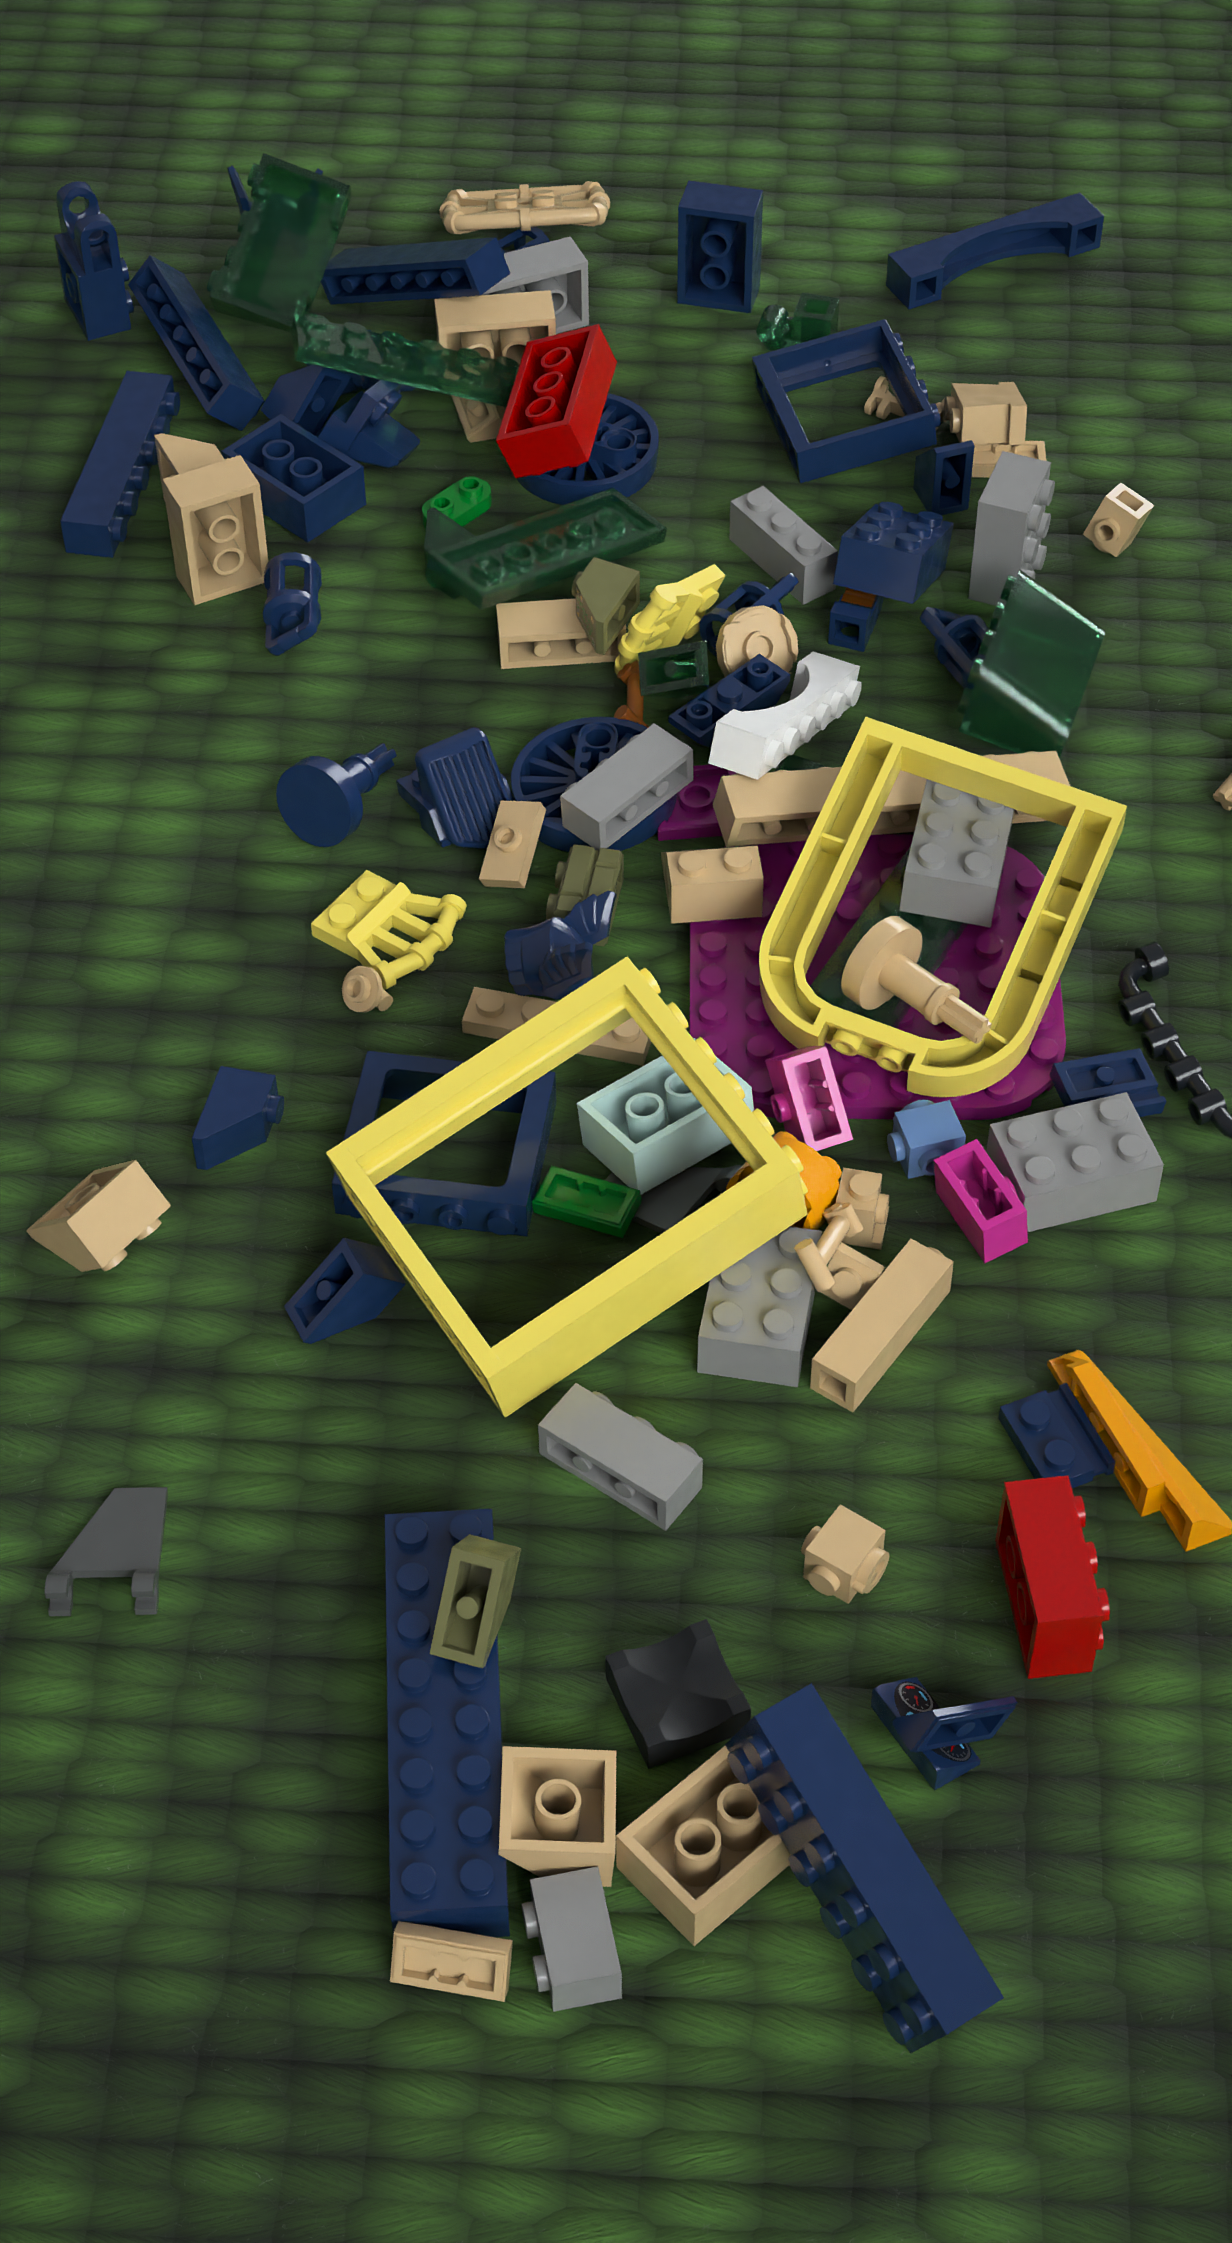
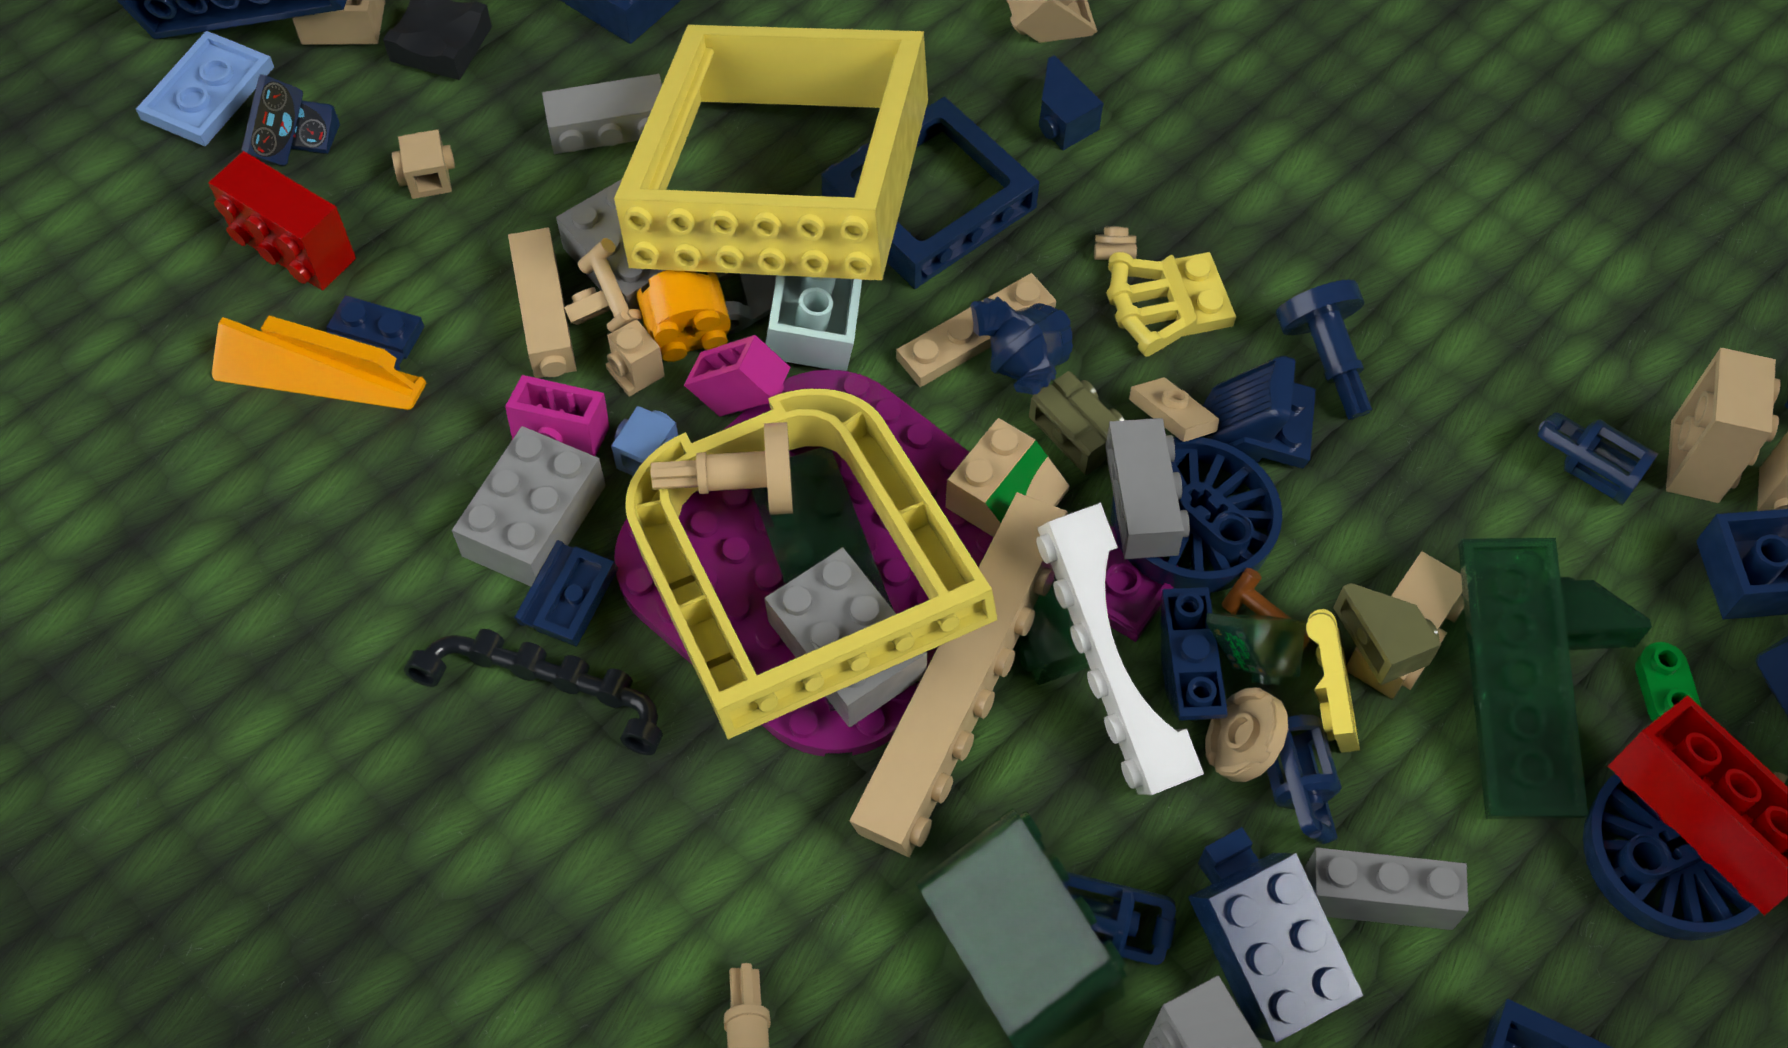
camera: 130 degrees right, 10 degrees up
none -> light blue plate [136,31,274,147]

